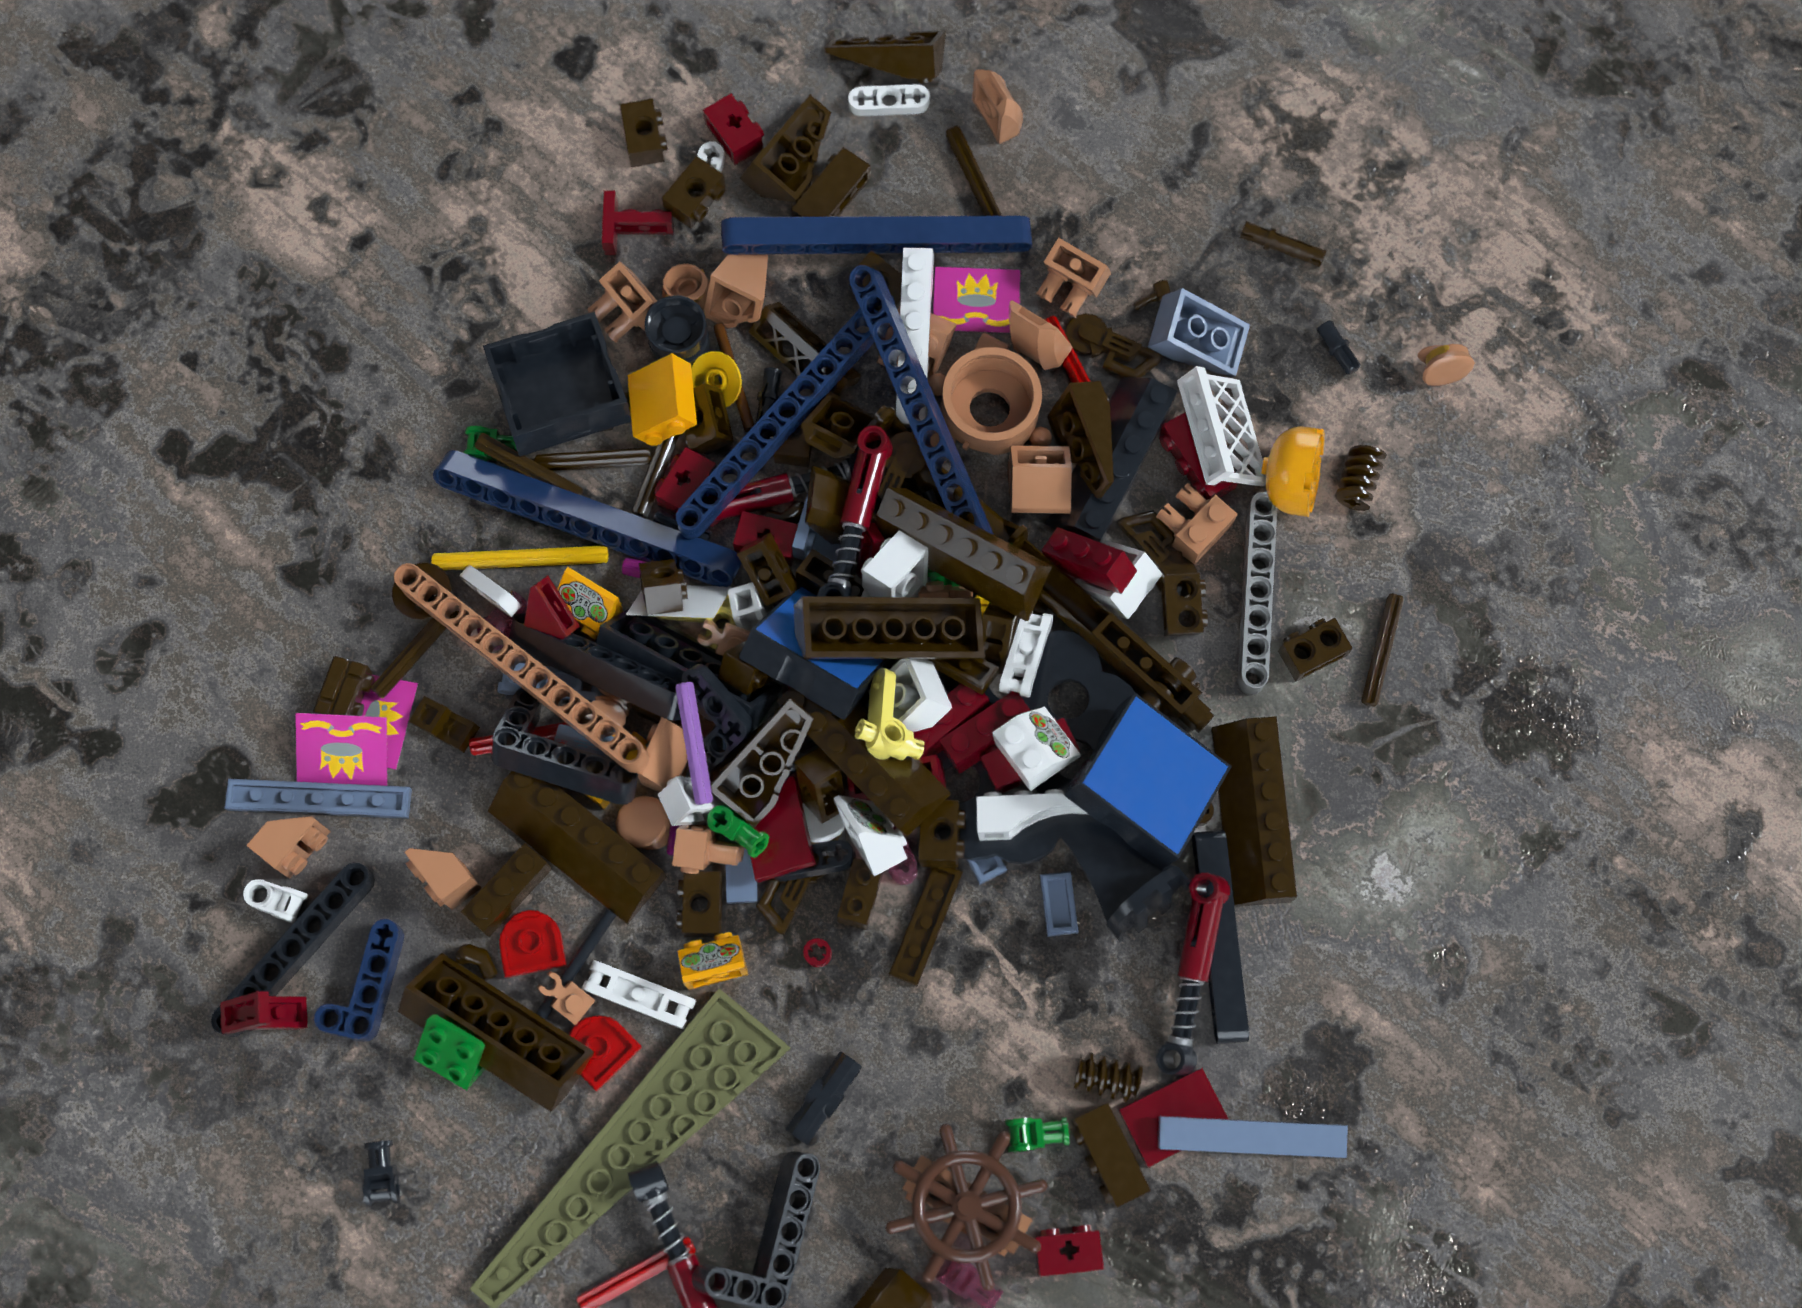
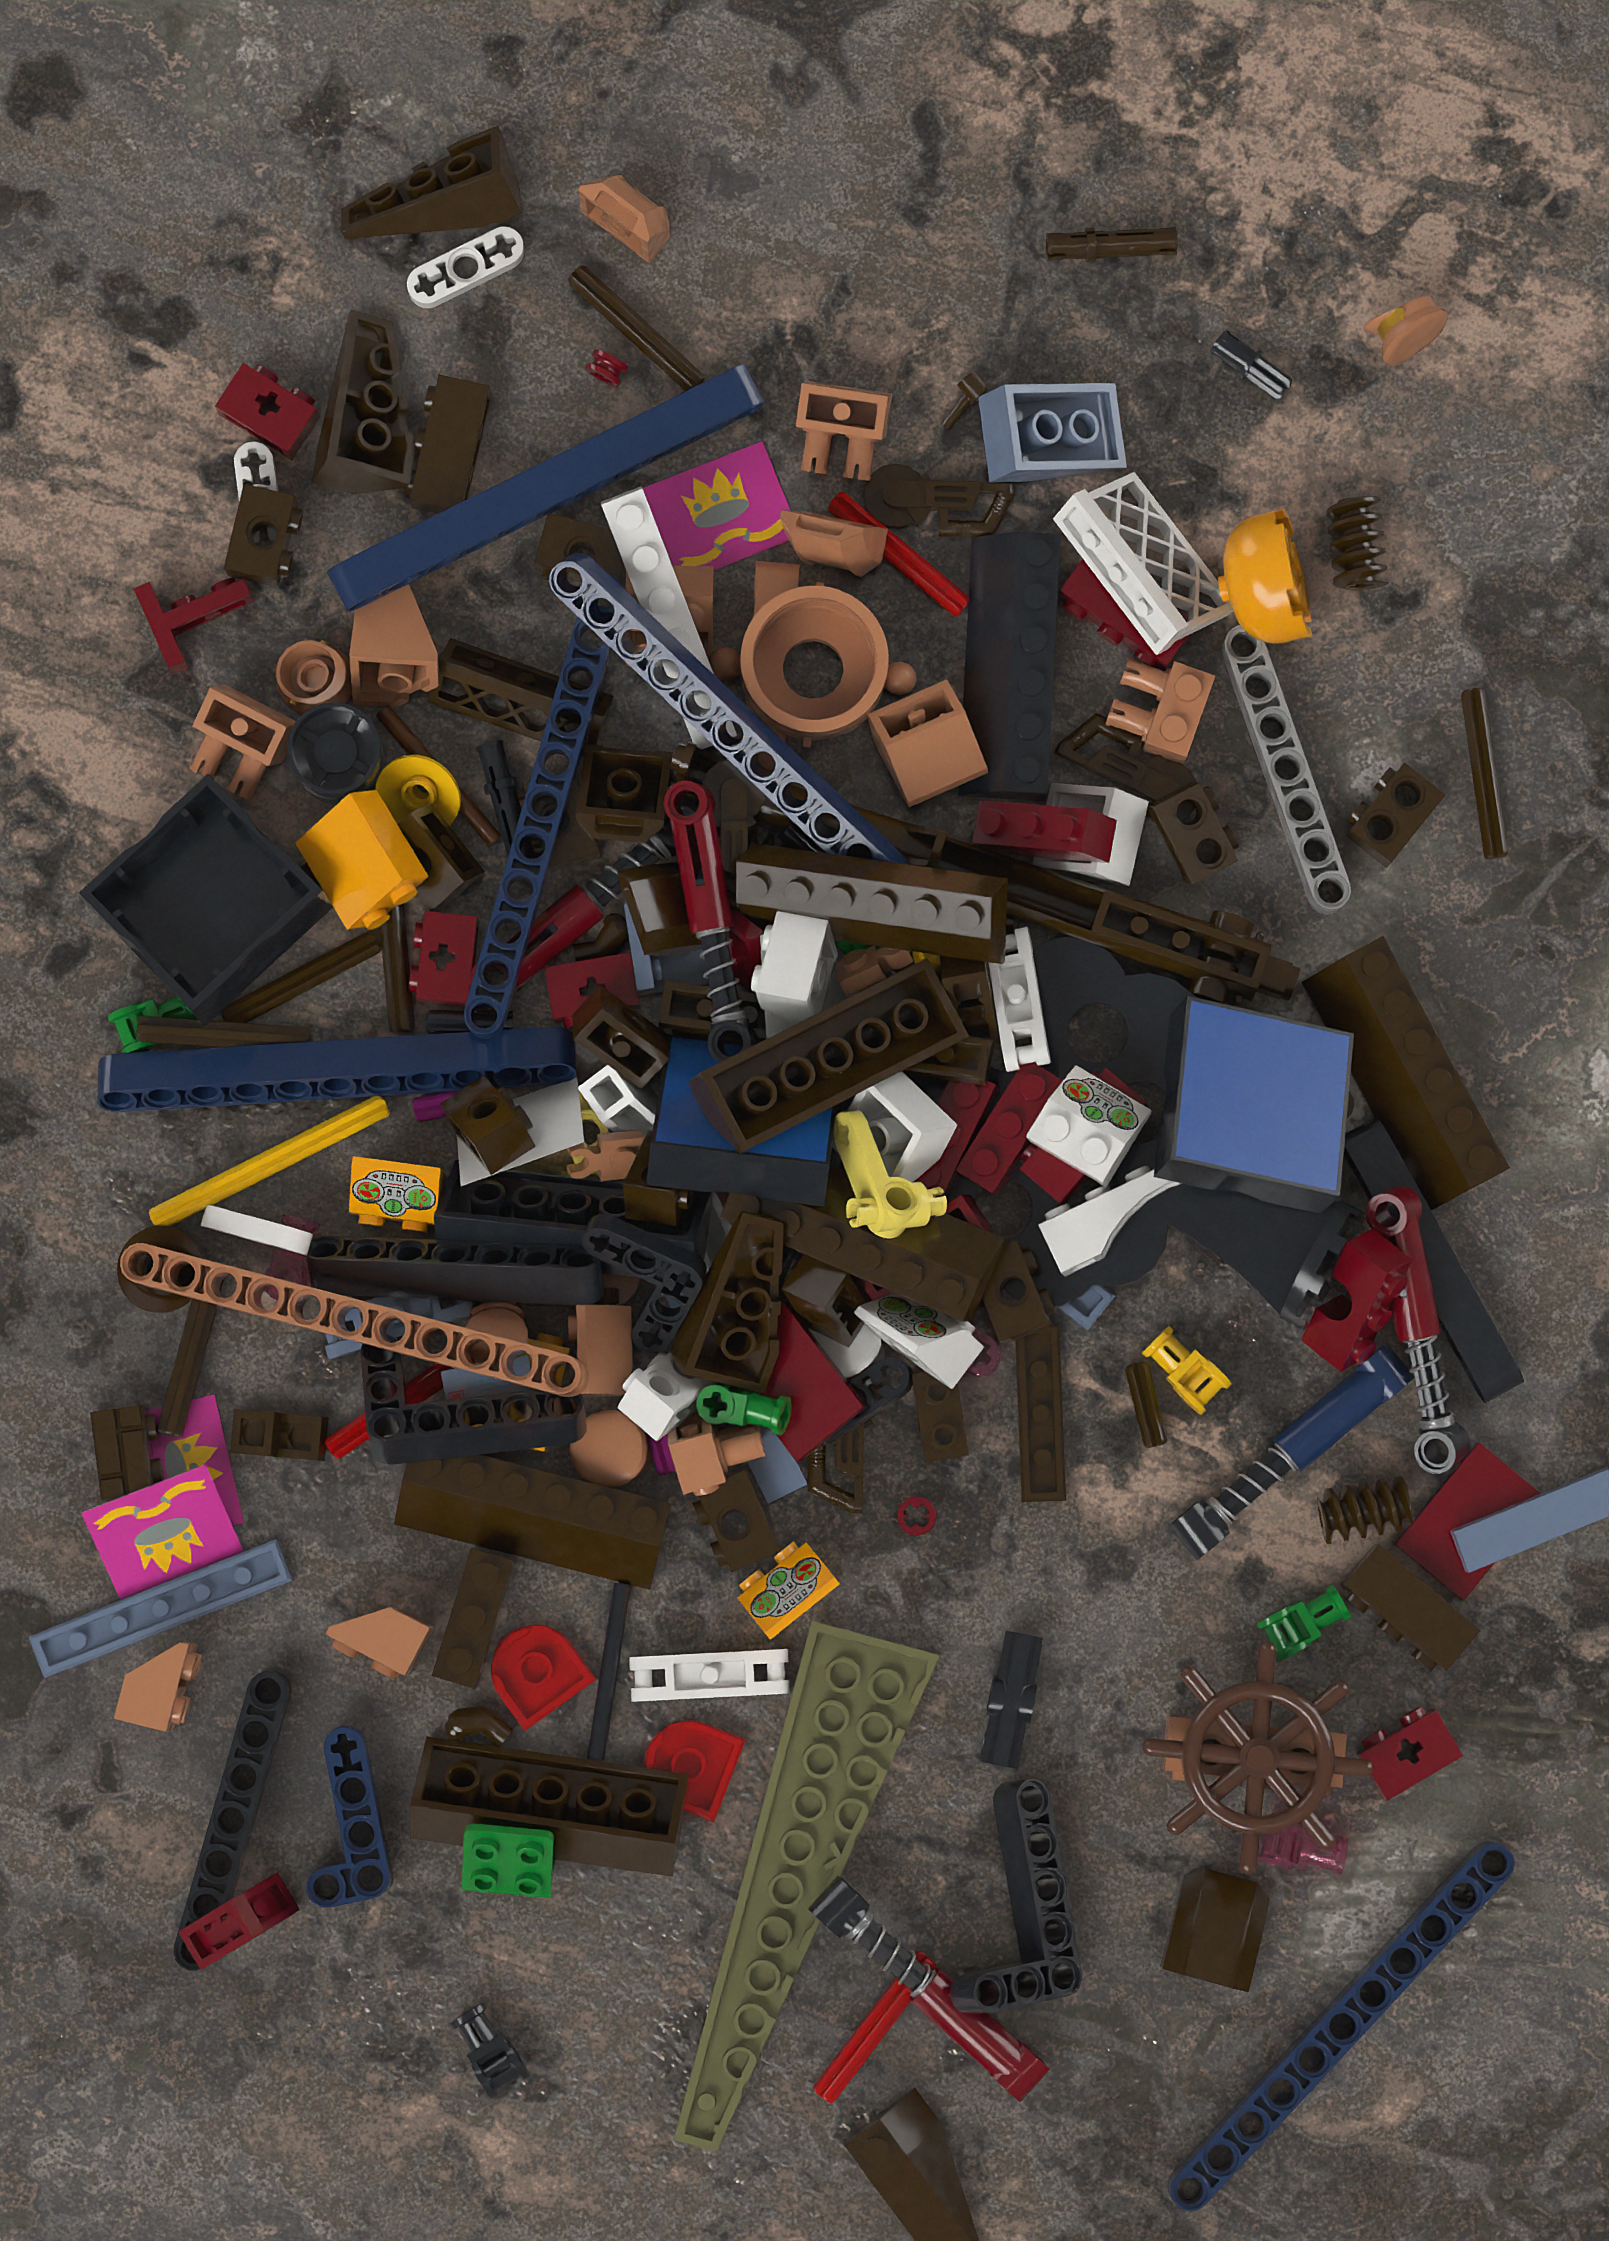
camera: 25 degrees left, 10 degrees up
white piece [243,879,309,923] -> none
dark red slope [524,575,580,639] -> none
nougat plate [537,971,595,1025] -> none
dark brown brick [619,98,668,168] -> none
medium lavender axle [676,682,713,805] -> none
sand blue tile [1040,871,1078,937] -> none
dark brown wedge [1047,381,1114,498] -> none
none -> dark red bush [584,349,628,387]
none -> dark brown axle [1125,1361,1167,1448]
none -> yellow connector [1142,1326,1232,1415]
none -> piece [1168,1343,1414,1560]
none -> dark red arch [1301,1228,1413,1372]

